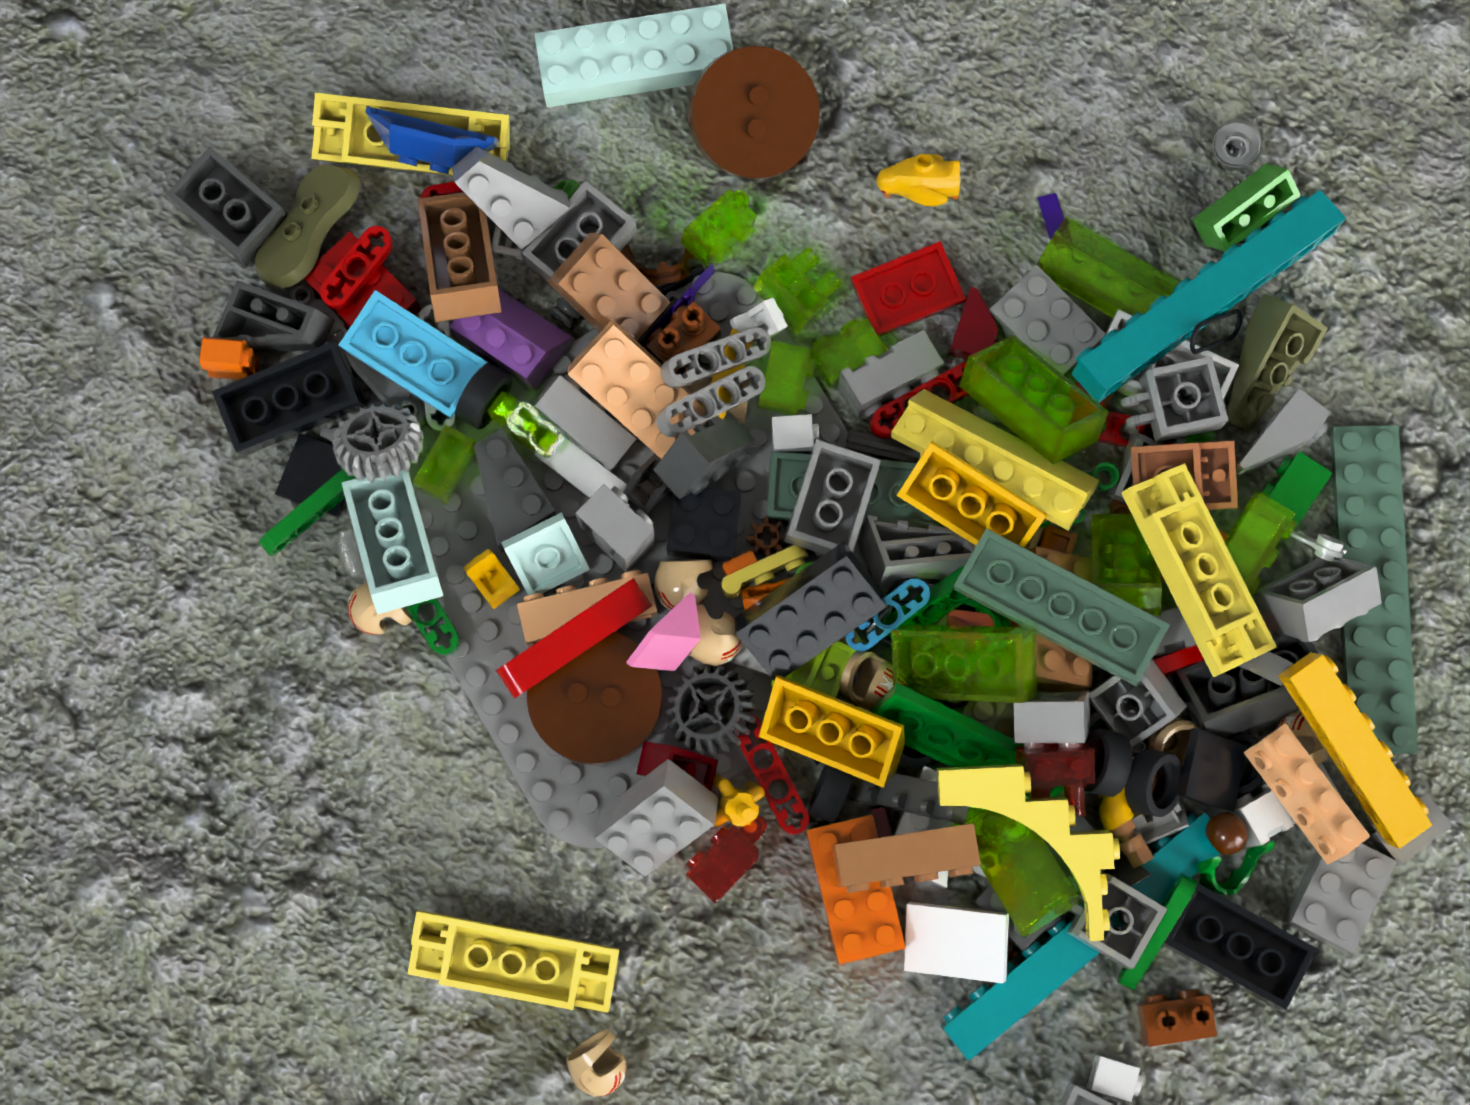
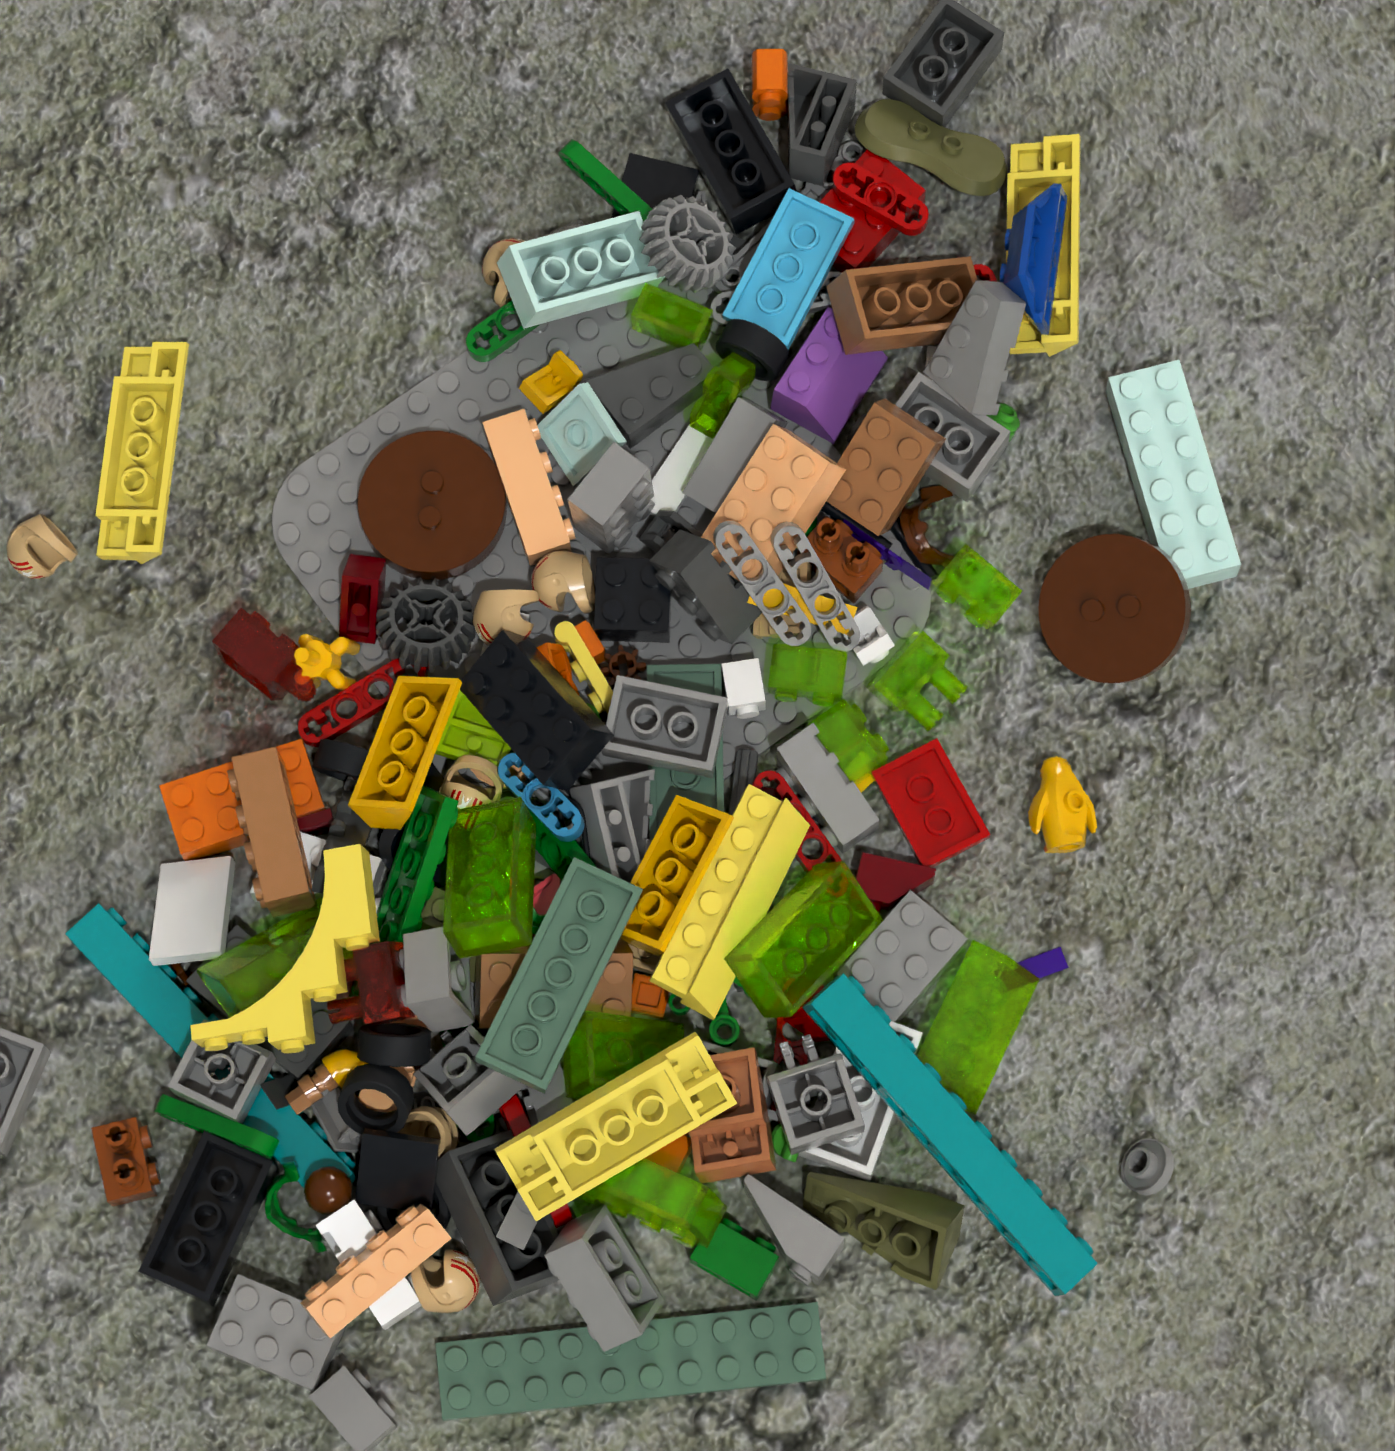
camera: 90 degrees right, 5 degrees down
red beam [495,578,652,699] -> none
light grey brick [595,759,718,876] -> none
bright pink slope [626,592,701,671] -> none
white brick [1086,1054,1143,1102] -> none
black piece [1190,309,1242,354] -> none
bright green brick [1192,163,1301,252] -> none
yellow brick [1278,652,1432,849] -> none
white plate [1287,529,1347,561] -> none

